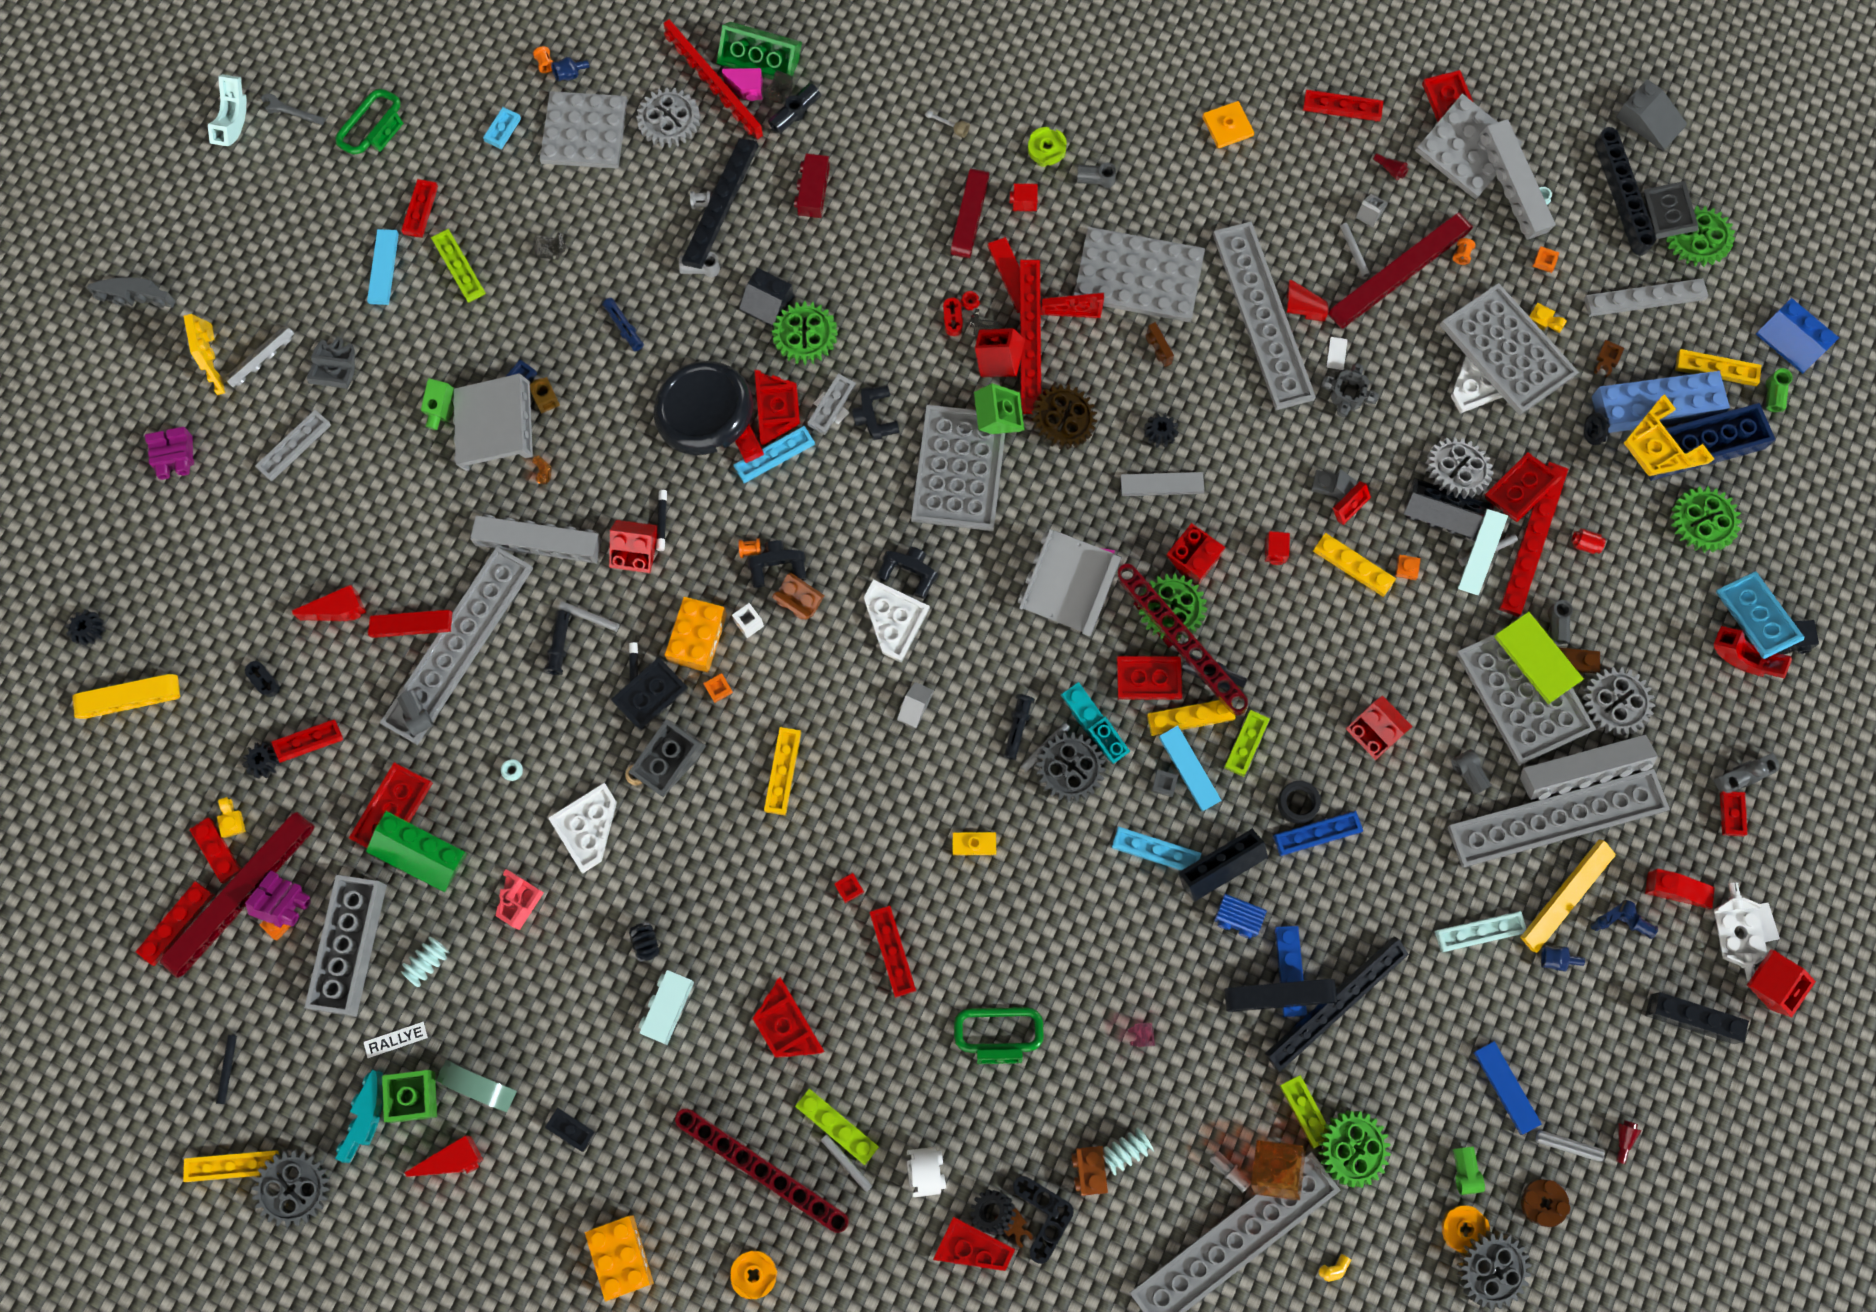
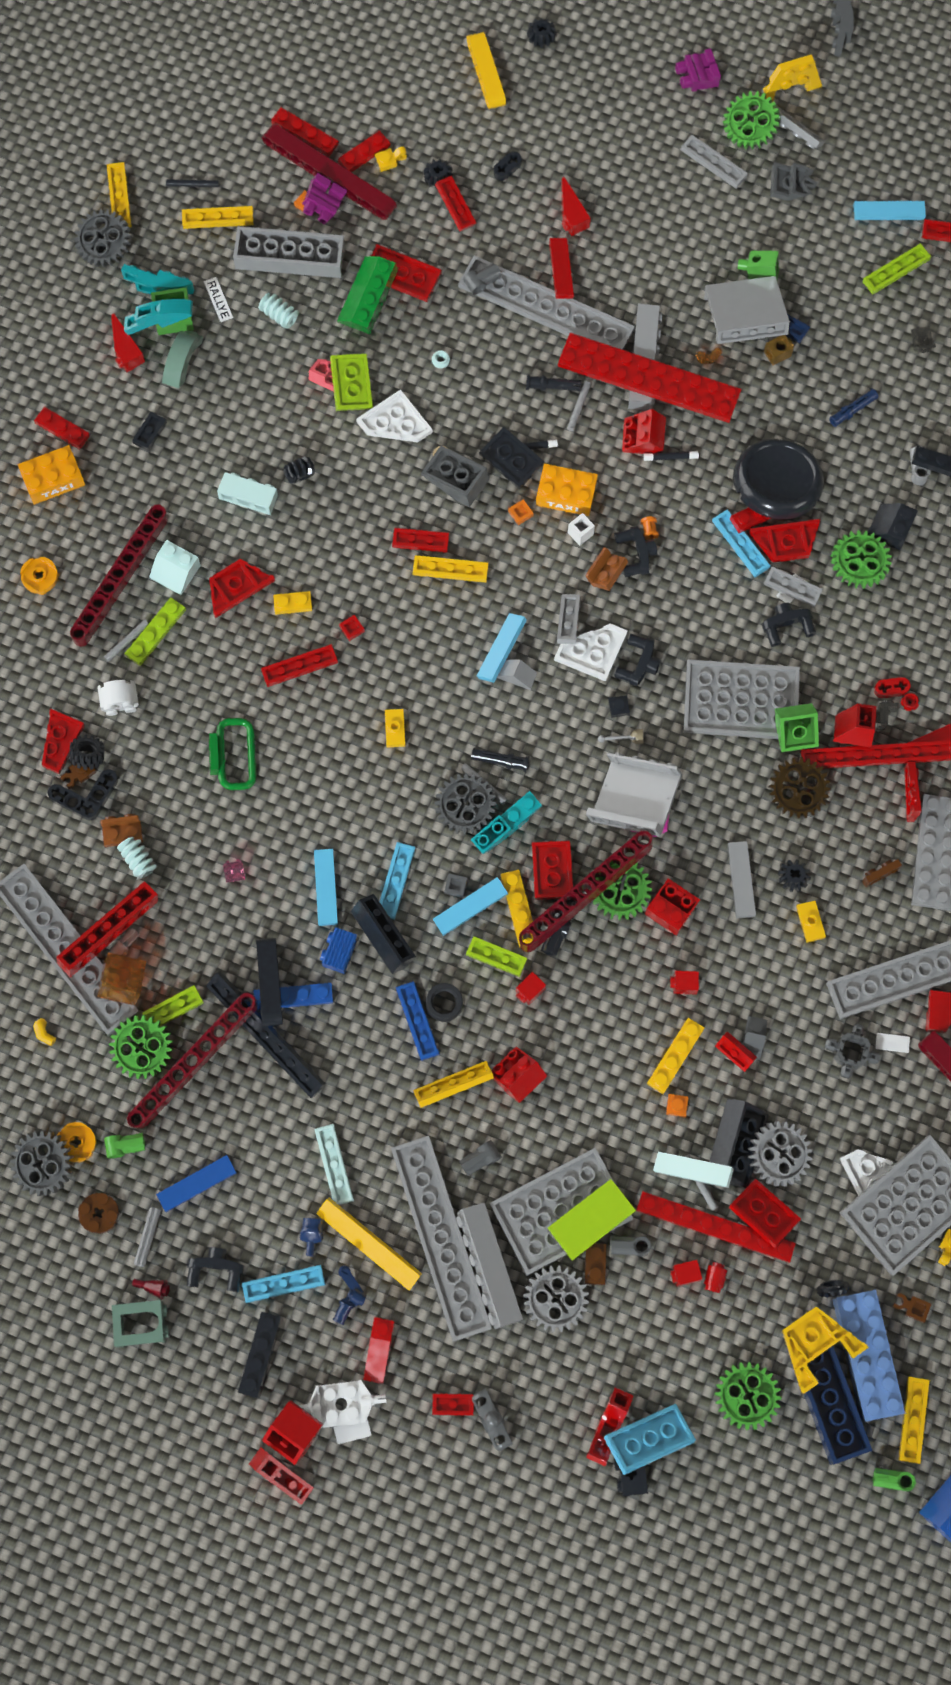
camera: 85 degrees right, 0 degrees up
none -> red plate [34,407,90,450]
none -> red brick [56,881,158,978]
none -> sand green panel [112,1300,169,1348]
none -> teal slope [124,299,193,335]
none -> dark red beam [127,993,258,1129]
none -> light aqua slope [149,540,201,595]
none -> yellow plate [182,206,254,229]
none -> black connector [186,1247,244,1292]
none -> medium azure tile [242,1265,325,1303]
none -> red slope [249,1447,314,1505]
none -> yellow plate [273,591,312,615]
none -> medium azure tile [314,849,338,926]
none -> lime plate [330,354,373,411]
none -> red plate [392,528,449,553]
none -> yellow plate [413,1061,494,1108]
none -> medium azure tile [477,613,527,683]
none -> red brick [516,972,546,1005]
none -> light grey plate [557,594,581,644]
none -> red plate [558,333,741,423]
none -> hinge [598,729,644,744]
none -> black plate [608,695,630,718]
none -> red brick [670,1260,703,1287]
none -> bright green gear [723,91,780,150]
none -> yellow plate [796,901,826,943]

